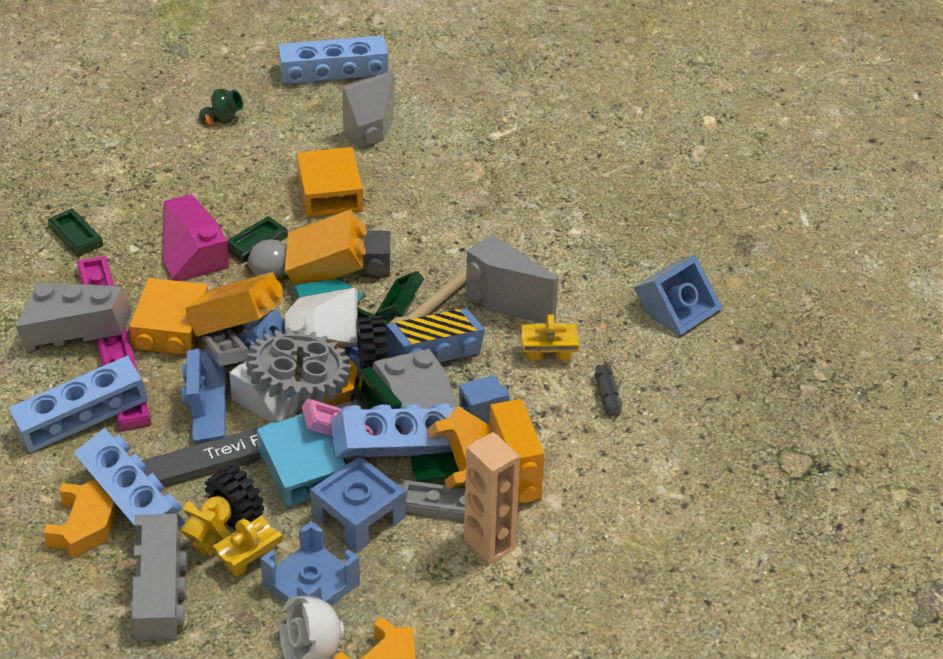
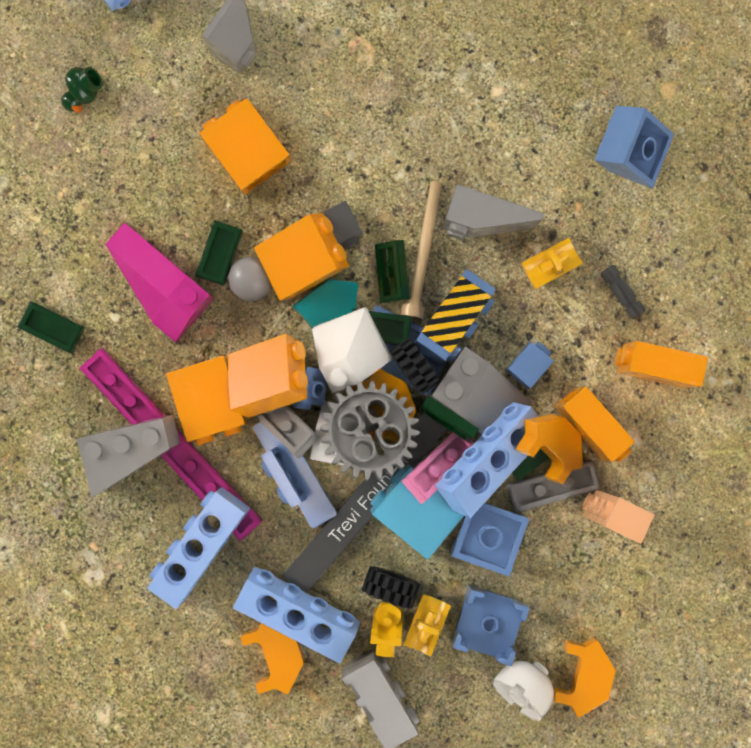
camera: 25 degrees left, 45 degrees up
none -> light orange brick [615,341,708,388]

